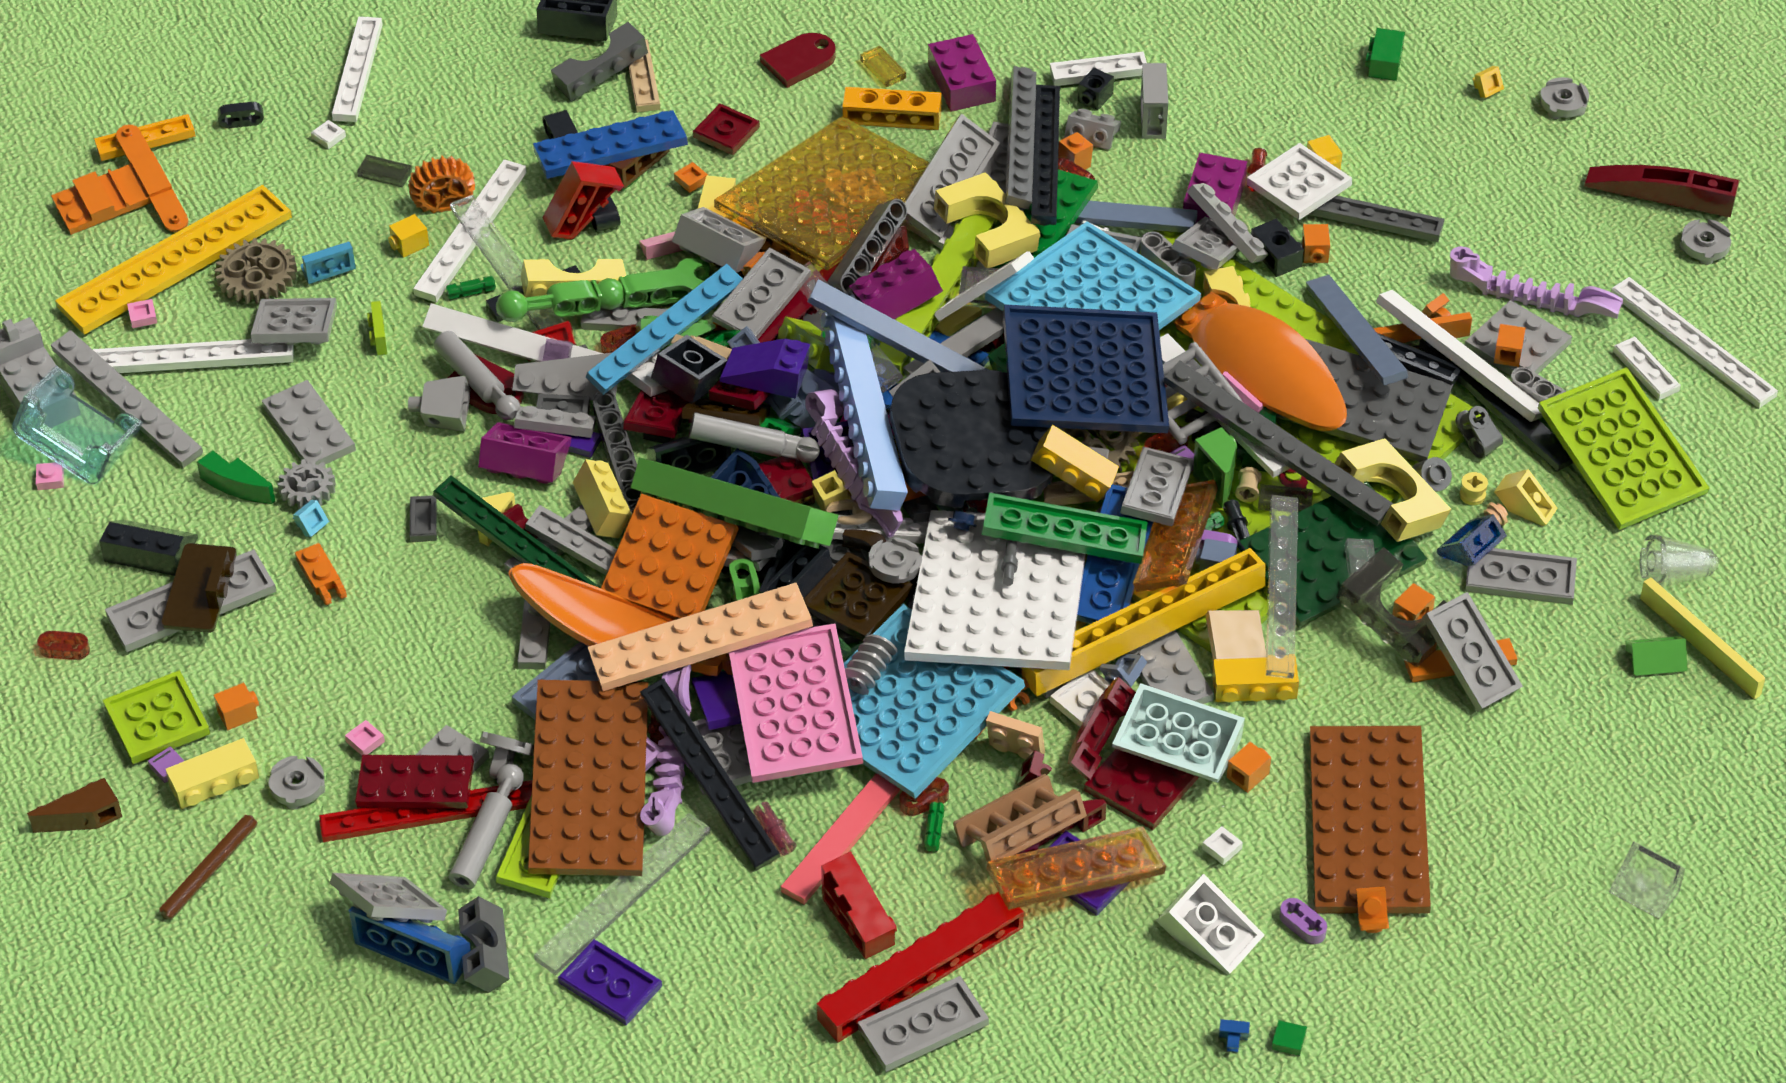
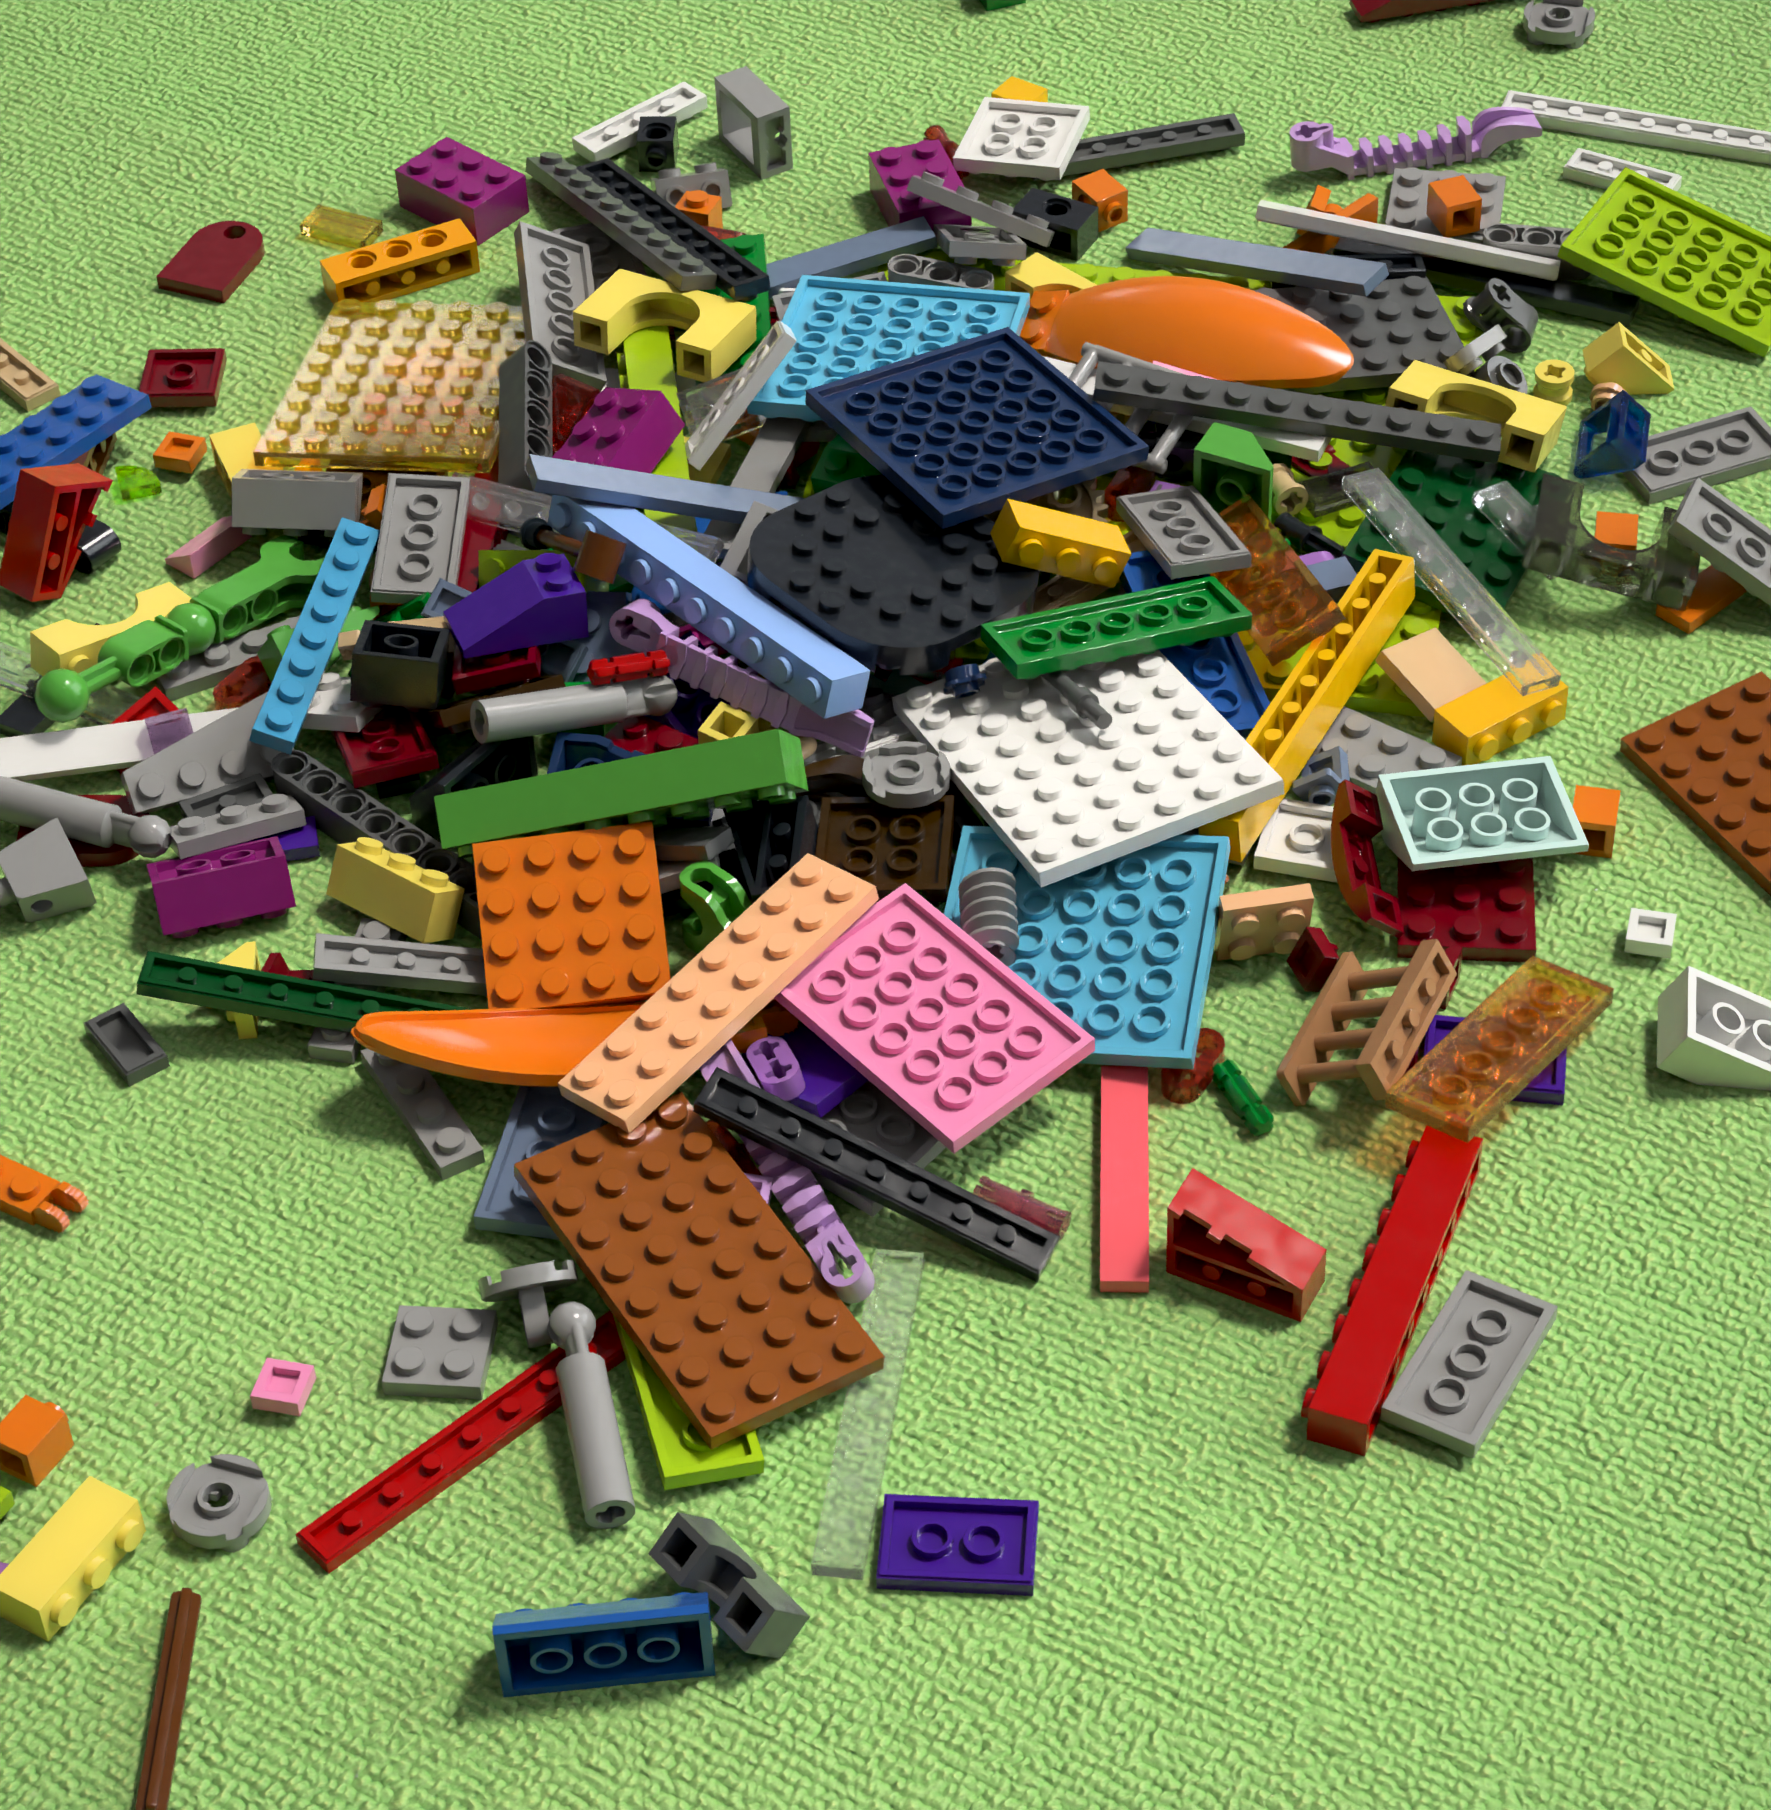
camera: 30 degrees left, 5 degrees down
light grey plate [330,873,447,923] -> none
dark red plate [355,755,474,808] -> none
none -> clear neon green tile [115,466,162,501]
none -> reddish brown piece [519,517,627,584]
none -> red axle [587,650,670,686]
none -> medium lavender beam [746,1036,805,1101]
none -> light grey plate [1443,324,1507,375]

